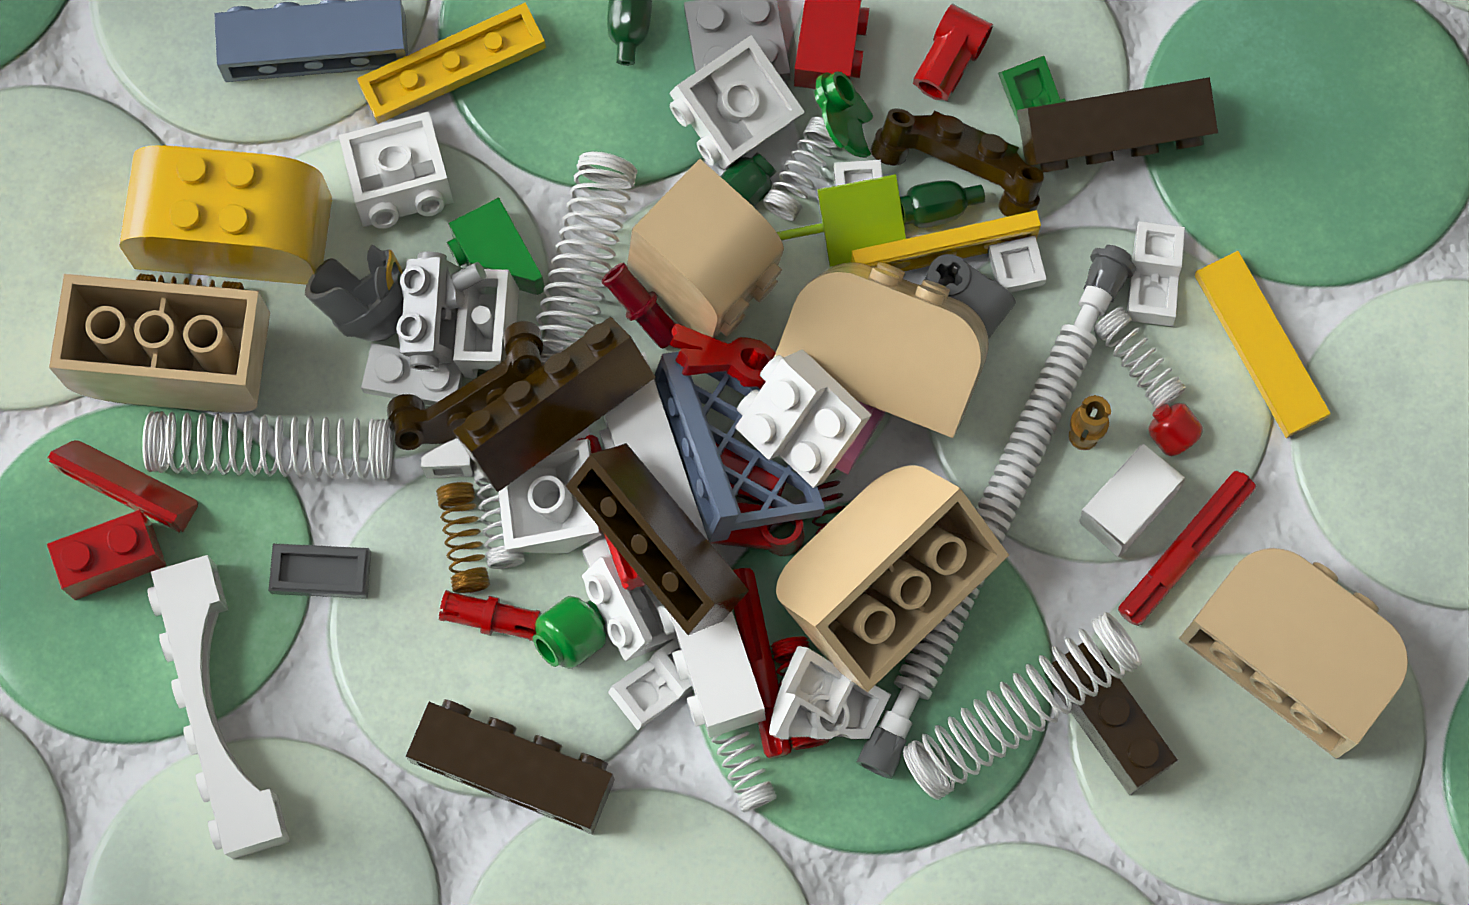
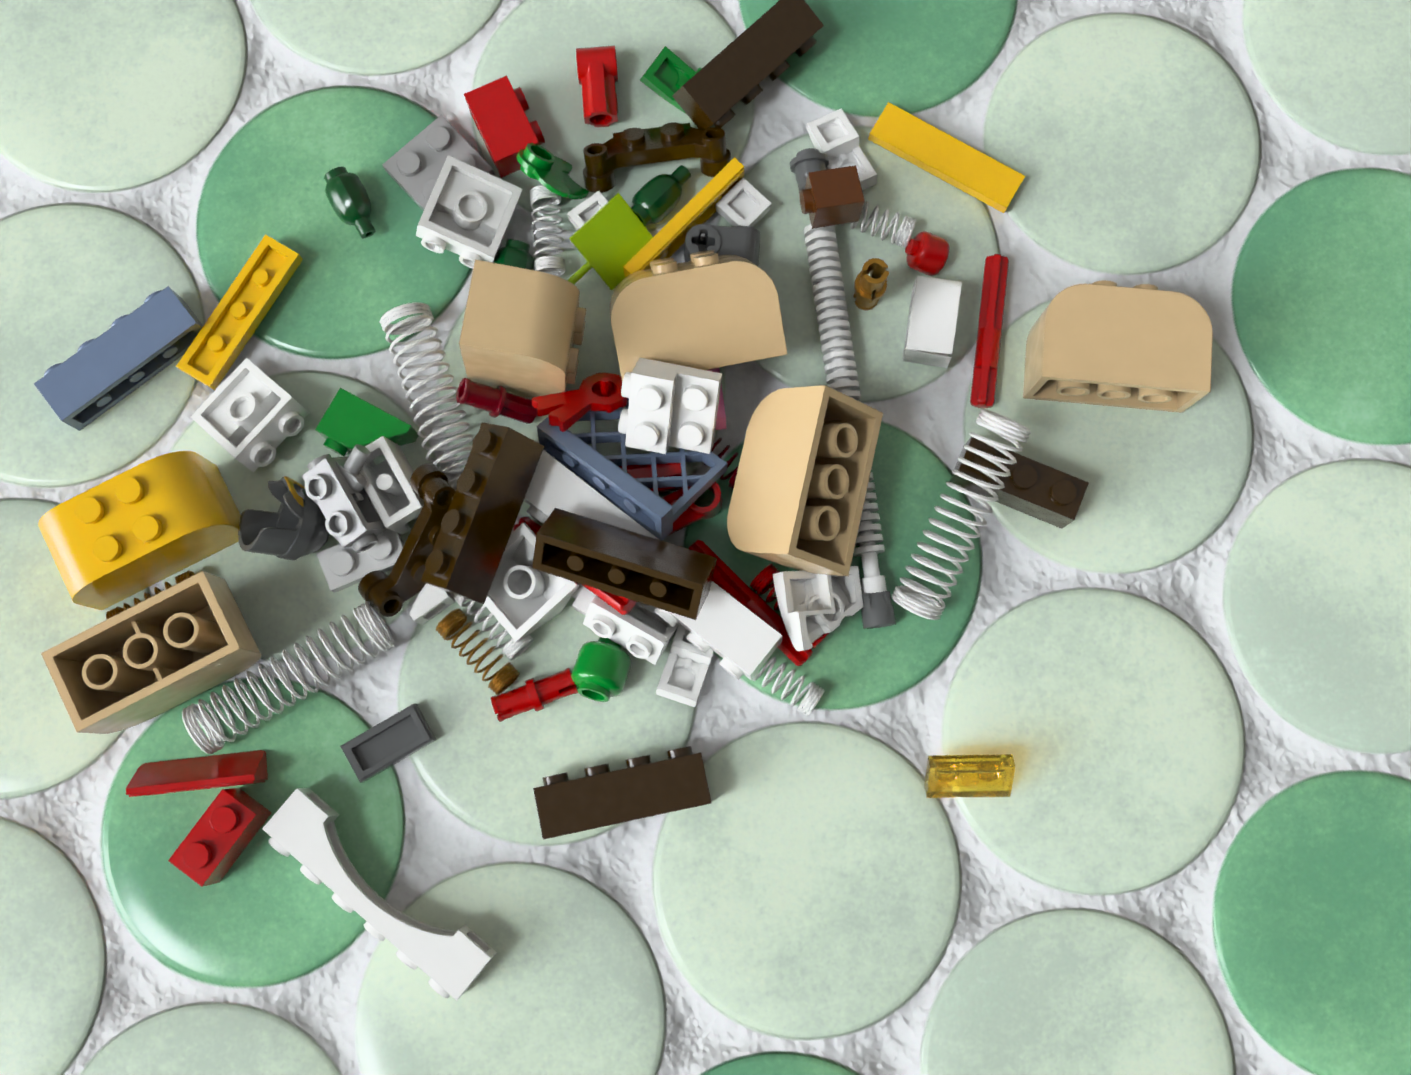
camera: 35 degrees left, 5 degrees up
none -> reddish brown brick [799,165,865,229]

